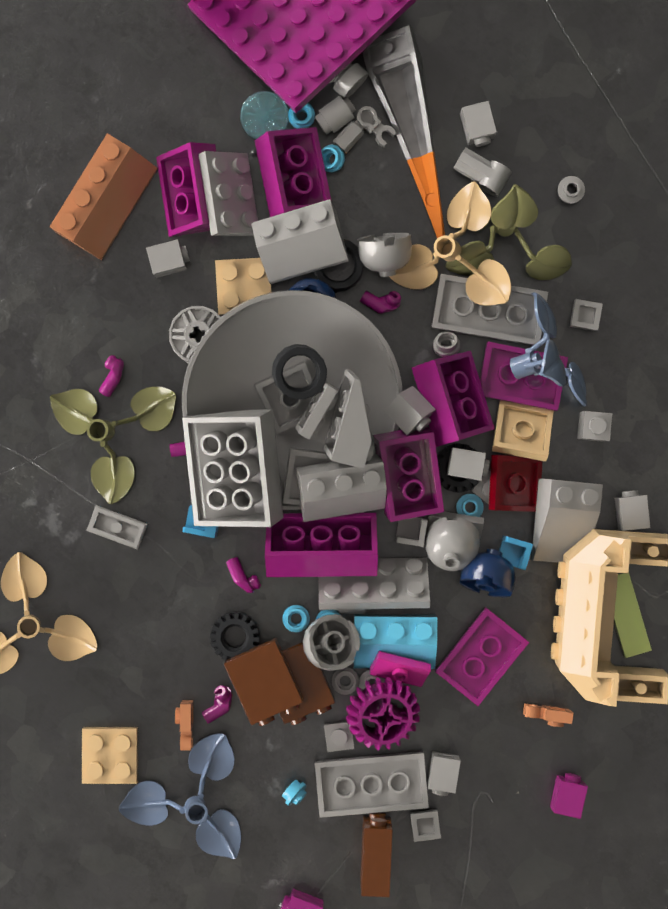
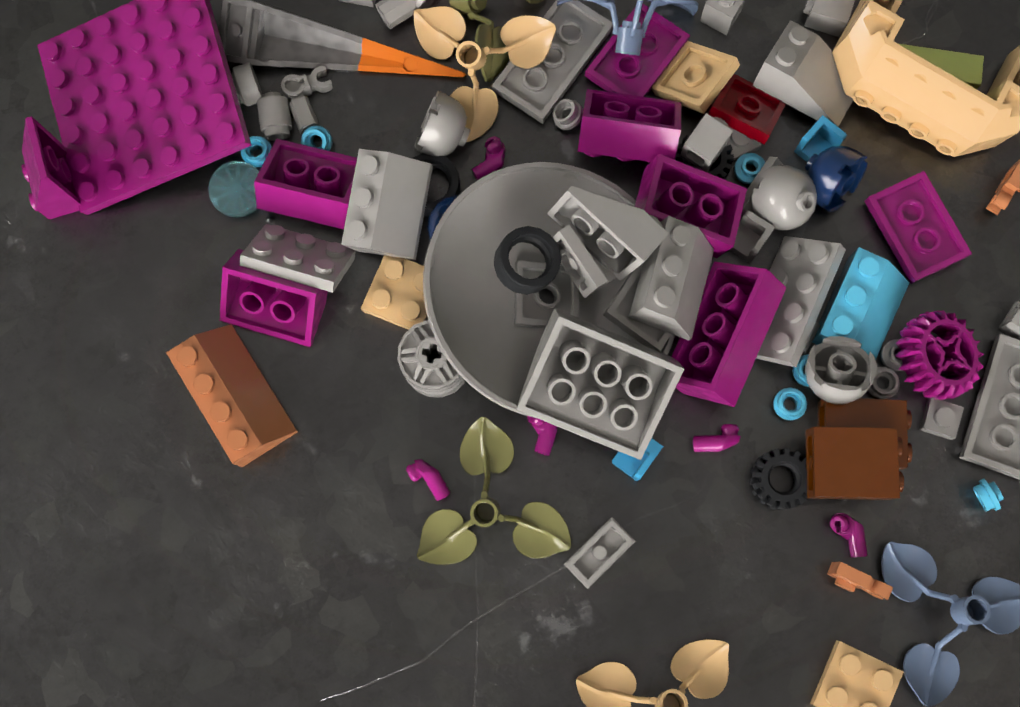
camera: 60 degrees left, 10 degrees down
light grey brick [146,239,190,278] -> none
dark pink plate [370,651,431,687] -> none
light grey brick [384,386,436,435] -> none

